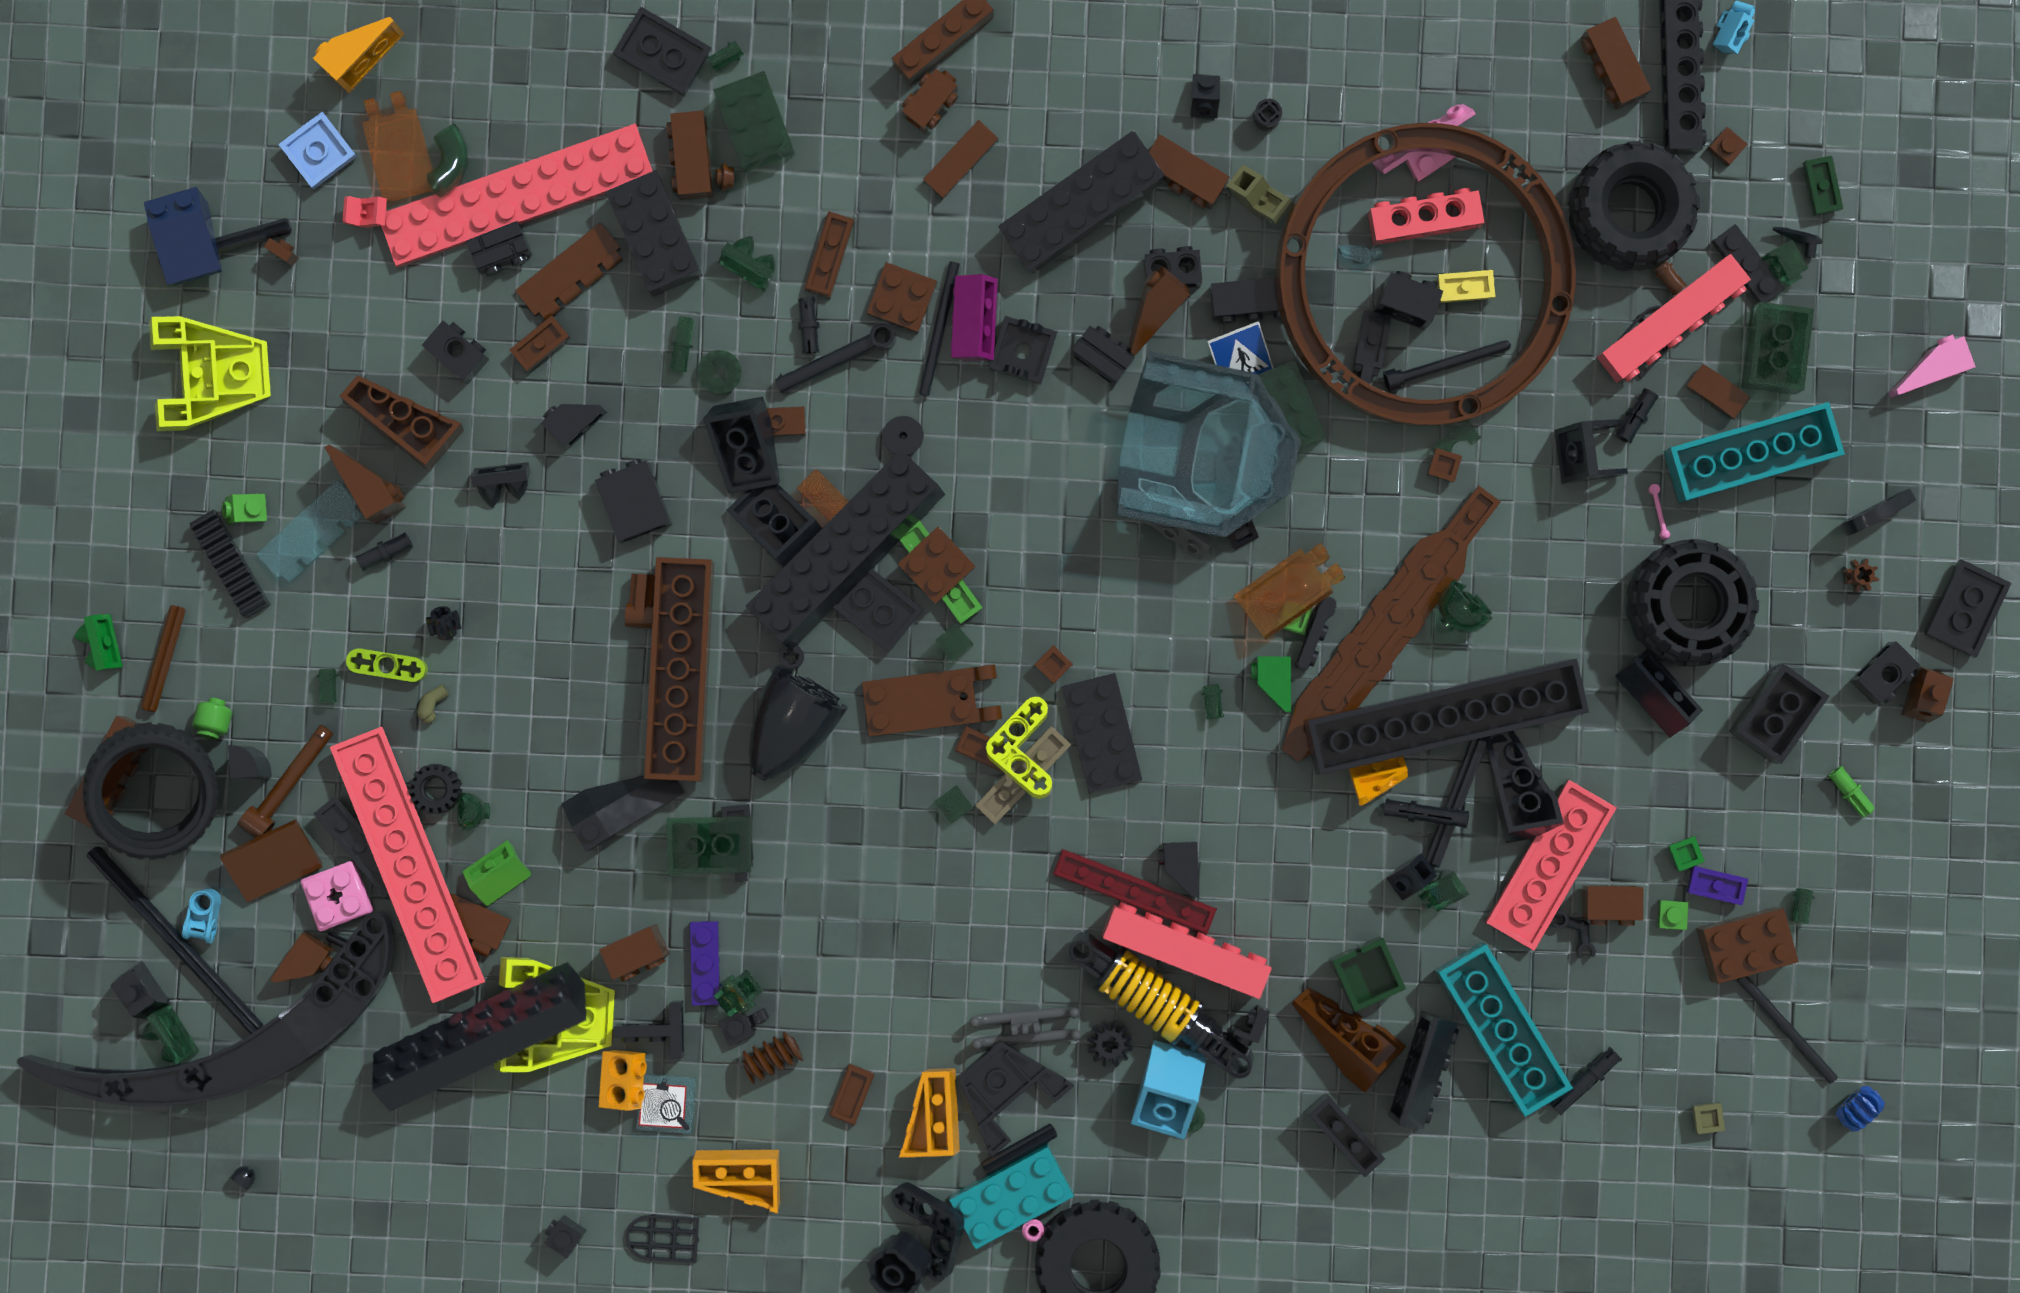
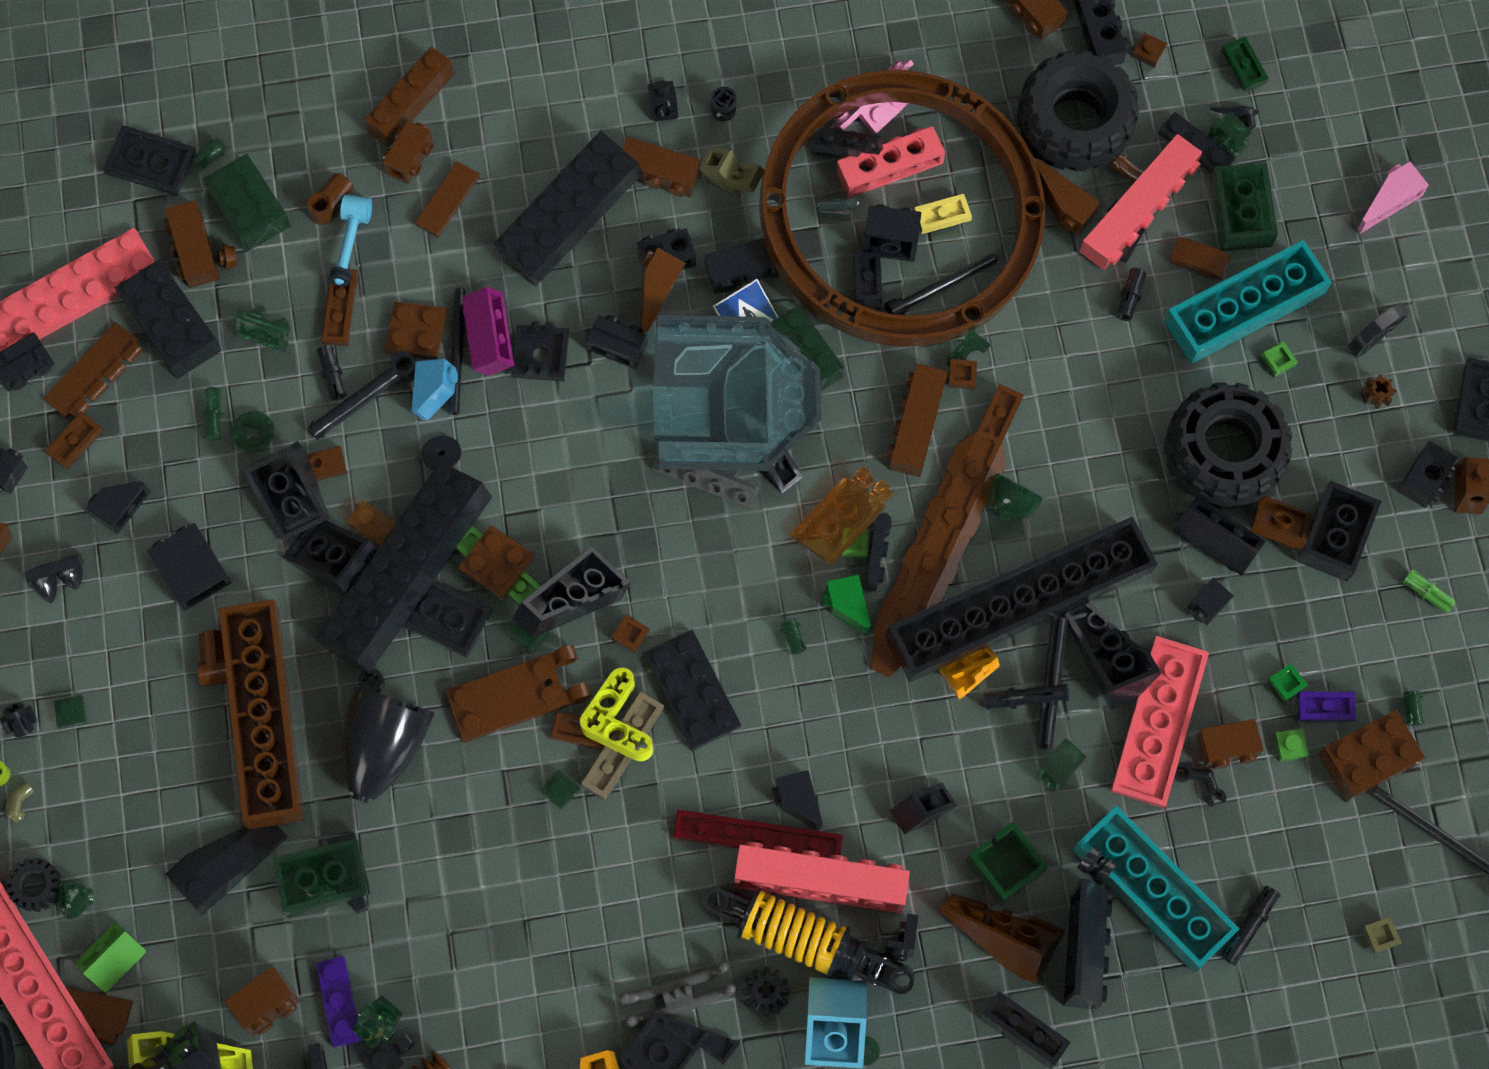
camera: 10 degrees left, 15 degrees down
black brick [1386,853,1438,901] -> none
black hose [1554,419,1628,484] -> none
bright pink hinge [1648,484,1670,540] -> none
none -> clear green plate [53,695,87,729]
none -> reddish brown piece [307,173,354,225]
none -> medium azure piece [328,194,372,287]
none -> dark azure slope [411,359,458,421]
none -> black wedge [512,546,631,638]
none -> black hinge [811,128,883,157]
none -> reddish brown brick [886,364,948,478]
none -> black slope [890,782,957,834]
none -> reddish brown slope [1035,158,1100,235]
none -> black wheel [1077,846,1118,886]
none -> black brick [1187,577,1234,626]
none -> reddish brown plate [1251,496,1312,551]
none -> bright green tile [1260,341,1298,377]

